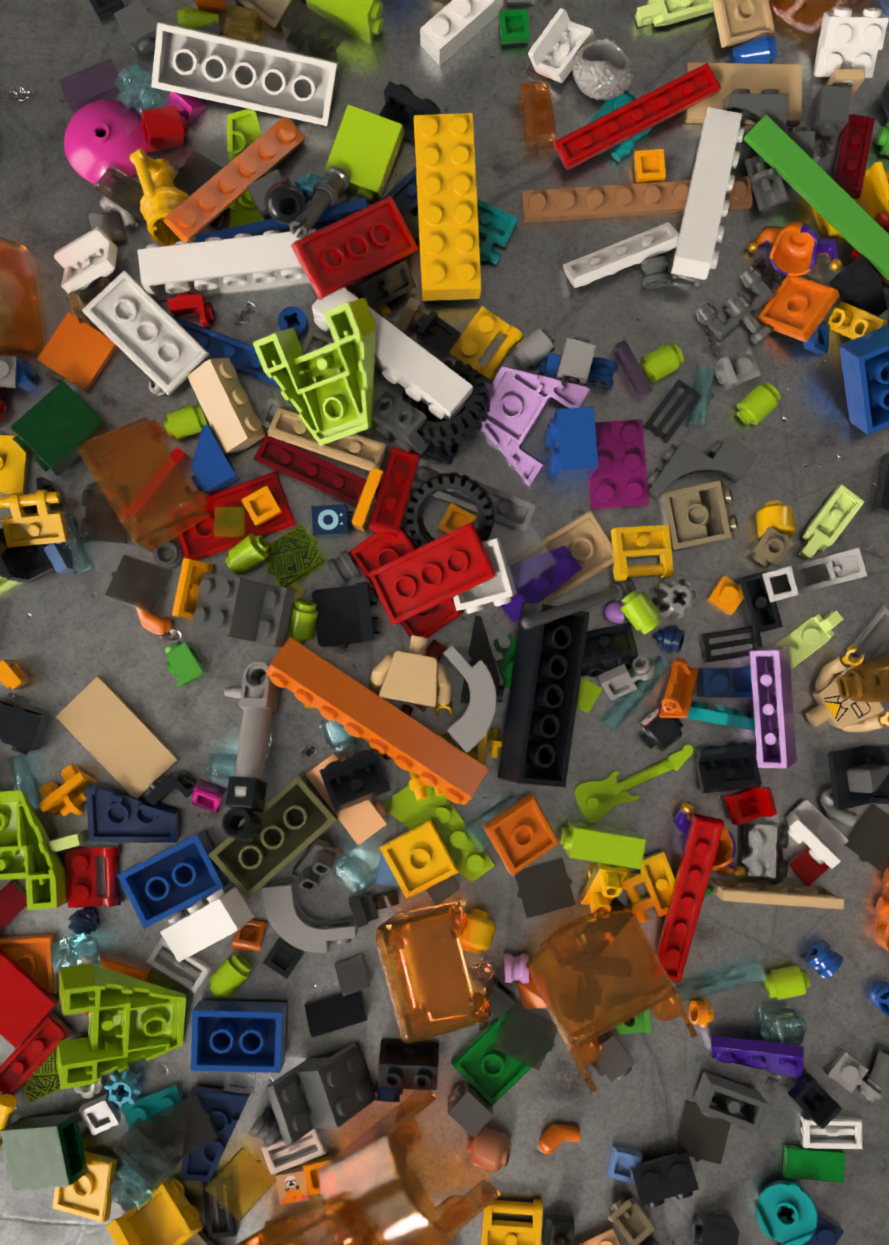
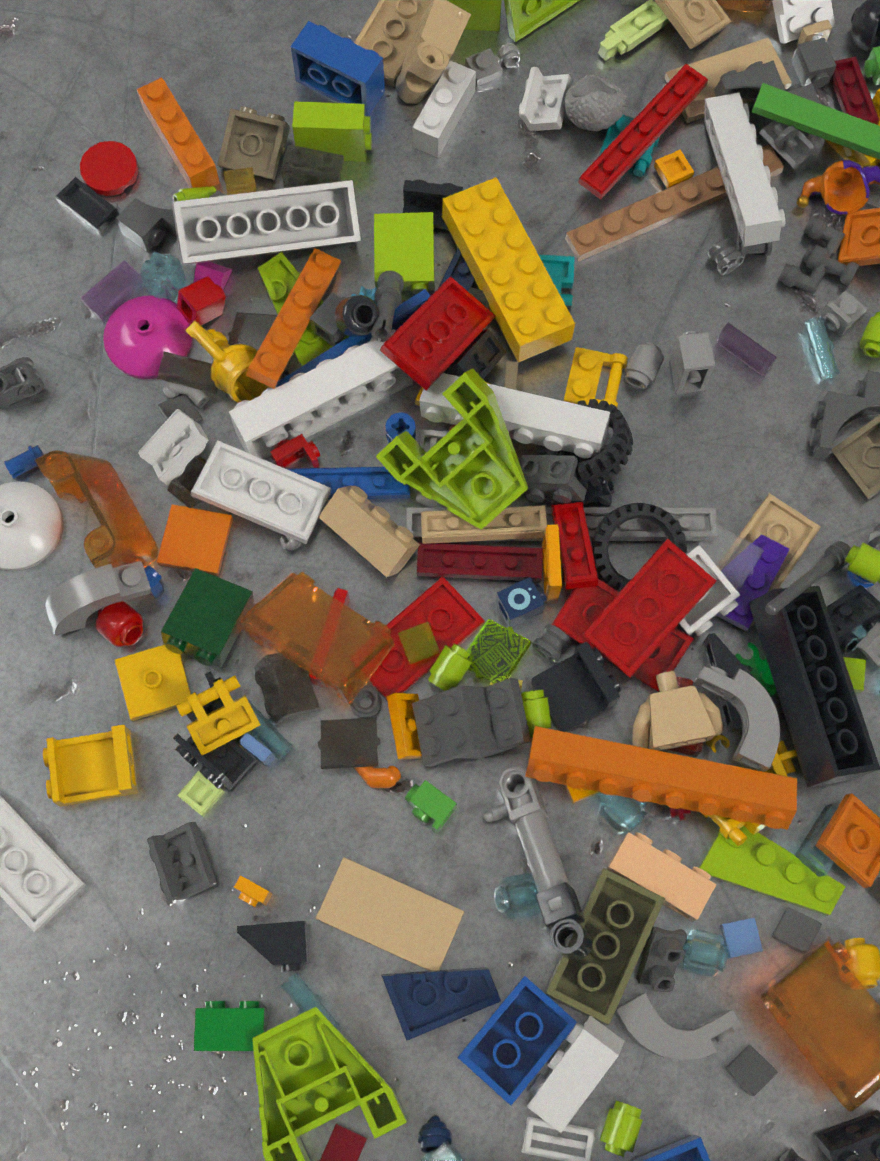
camera: 20 degrees left, 15 degrees down
light orange hips [38,764,98,817] -> none
yellowish green tile [49,830,88,852] -> none
red plate [65,845,121,908] -> none
black bracket [145,770,194,806] -> none
lime brick [163,404,209,441] -> none
blue slope [191,425,240,495] -> none
dark pink slope [192,779,227,813] -> none
orange slope [232,919,268,951] -> none
light orange plate [241,485,282,526] -> none
black plate [263,937,304,979] -> none
black slope [304,990,369,1038] -> none
black bracket [320,749,391,813] -> none
pearl dark grey piece [348,890,399,928] -> none
yellow plate [379,819,459,899] -> none
black bracket [415,309,461,359] -> none
light orange plate [437,503,477,534] -> none
lavender wing [481,366,592,487] -> none
green plate [498,8,530,45] -> none
clear orange hinge [519,82,558,152] -> none
blue plate [538,353,561,379] -> none
blue brick [545,406,598,483] -> none
white plate [563,222,679,288] -> none
blue wheel [586,357,618,389] -> none
magenta plate [588,419,649,510] -> none
medium lavender hinge [605,600,624,624] -> none
yellow plate [611,525,674,581] -> none
lime brick [639,343,684,382] -> none
black tile [643,379,702,444] -> none
blue cone [733,34,777,64] -> none

